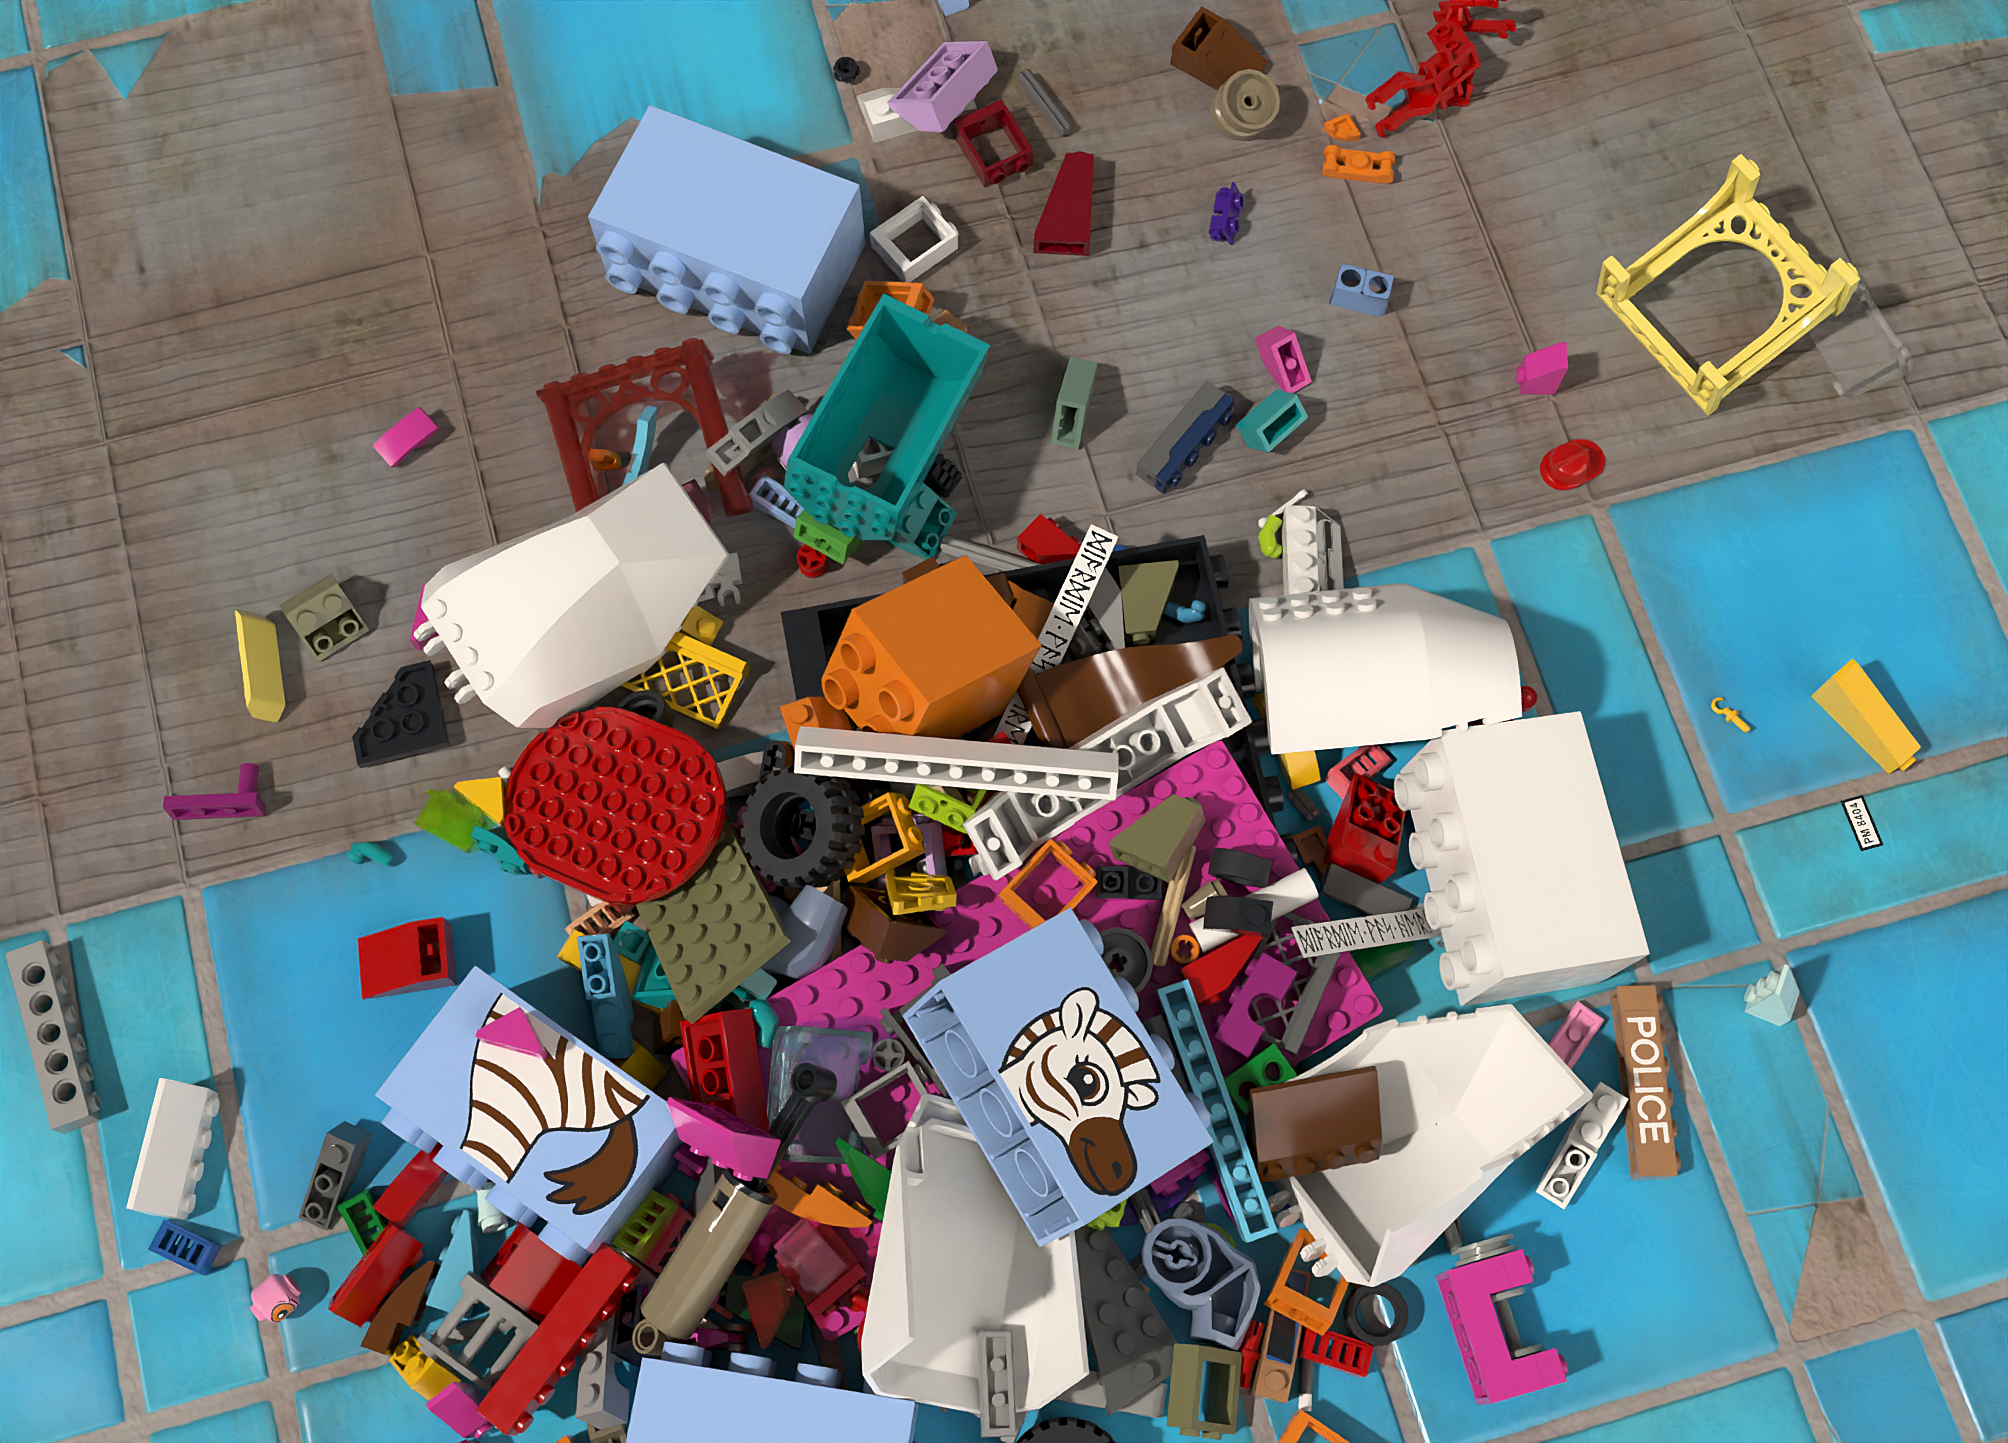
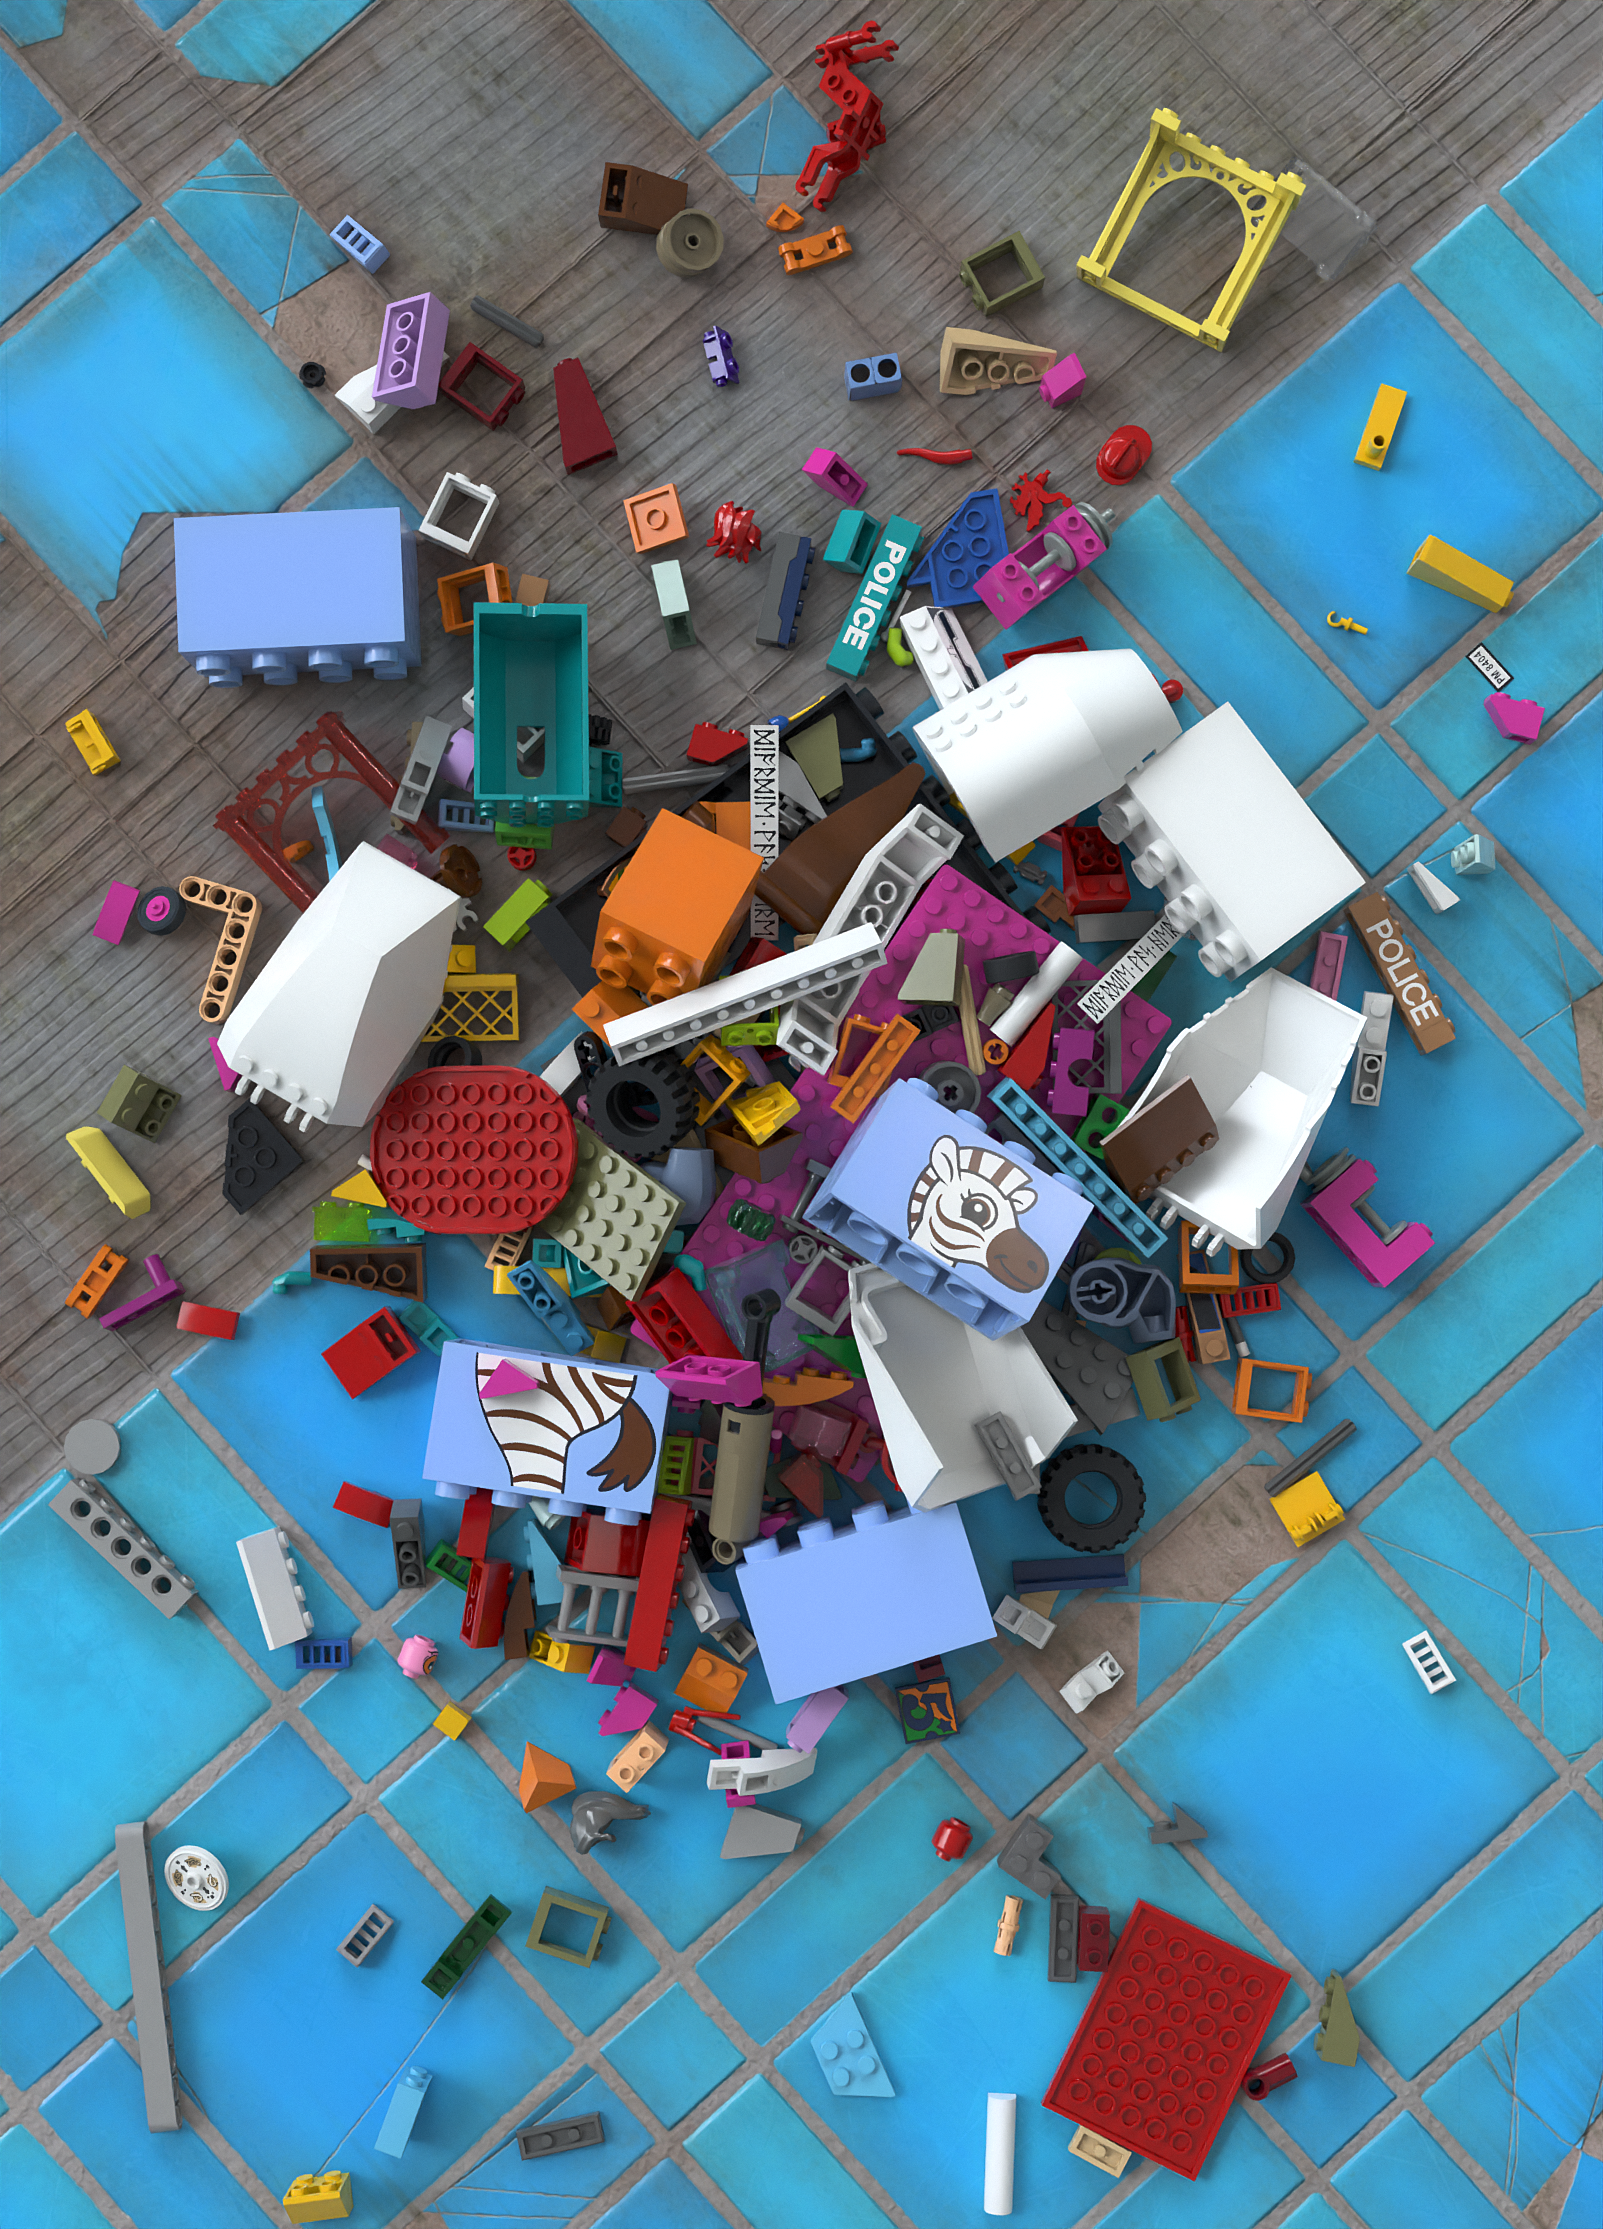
camera: 20 degrees left, 15 degrees up
black slope [1203,897,1273,938] -> none
none -> light grey tile [64,1419,121,1475]
none -> yellow hinge [65,709,121,776]
none -> orange plate [65,1244,129,1319]
none -> black wheel [137,886,186,936]
none -> red slope [176,1301,240,1340]
none -> light nougat beam [179,876,262,1024]
none -> reddish brown wedge [310,1243,428,1303]
none -> red slope [333,1481,394,1528]
none -> teal slope [398,1300,458,1357]
none -> reddish brown tile [430,844,483,899]
none -> yellow slope [433,1701,472,1741]
none -> lime window [483,878,553,952]
none -> orange hinge [623,483,689,554]
none -> red hair [706,501,762,564]
none -> clear green gear [726,1199,776,1241]
none -> teal brick [826,514,924,682]
none -> orange plate [830,1013,921,1124]
none -> red animal [897,448,973,465]
none -> blue wing [907,488,1009,608]
none -> tan wedge [940,327,1057,395]
none -> olive window [959,231,1045,317]
none -> dark pink piece [973,502,1115,630]
none -> red piece [1009,469,1072,532]
none -> yellow piece [1353,383,1407,471]
none -> white slope [1407,861,1460,914]
none -> dark pink slope [1483,692,1545,745]

